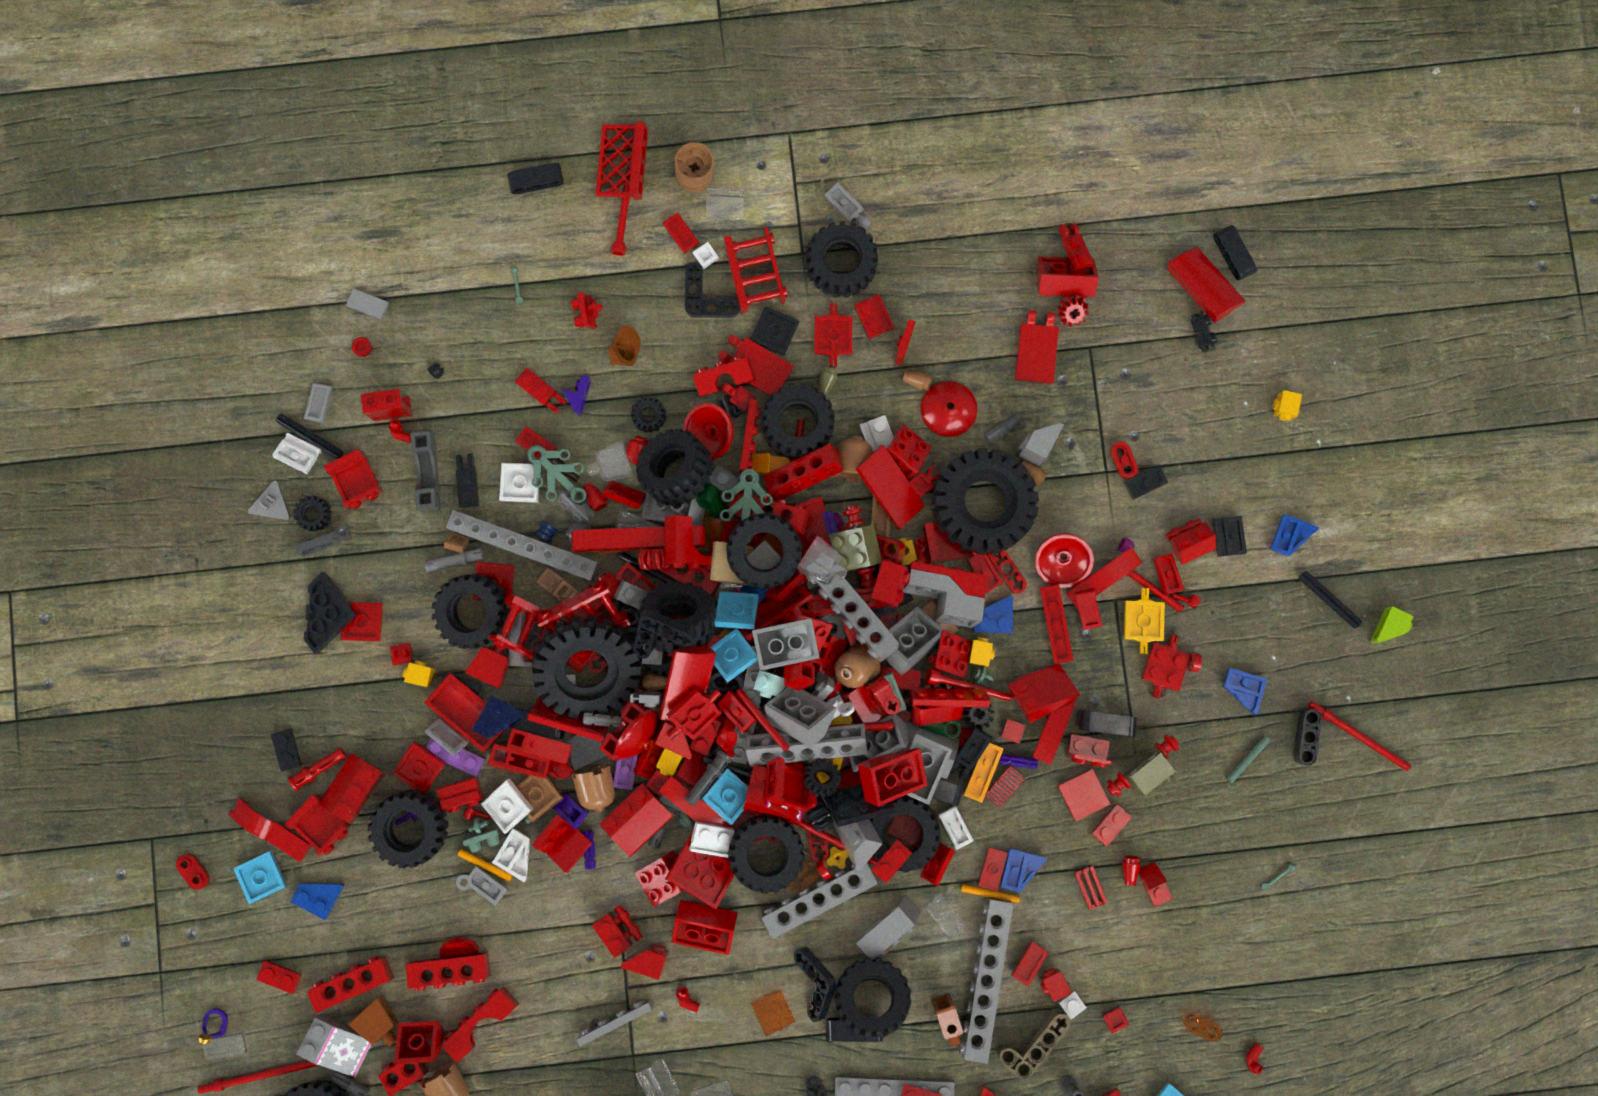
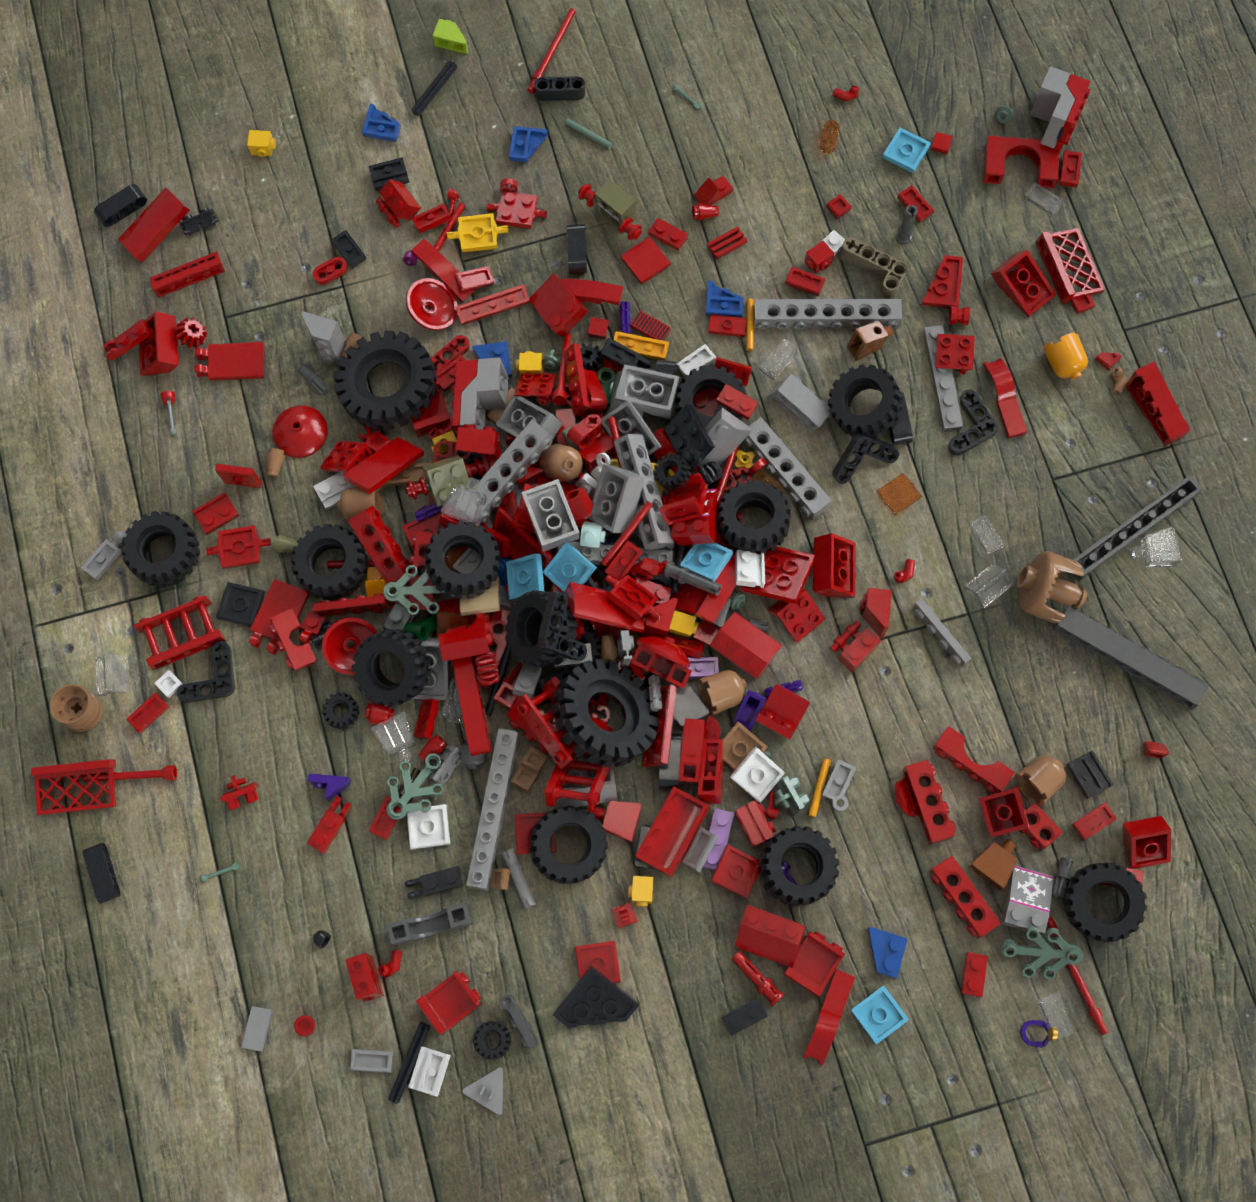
camera: 95 degrees left, 10 degrees down
red plate [176,854,210,890] -> none
clear blue wing [472,695,525,740] -> none
white wing [492,828,531,882] -> none
dark blue wheel [534,521,558,543] -> none
dark orange piece [608,326,641,366] -> none
red slope [858,748,928,807] -> none
red bracket [1066,734,1112,768] -> none
none -> red fence [150,251,225,298]
none -> hinge [160,391,177,435]
none -> sand green plant [1001,926,1083,980]

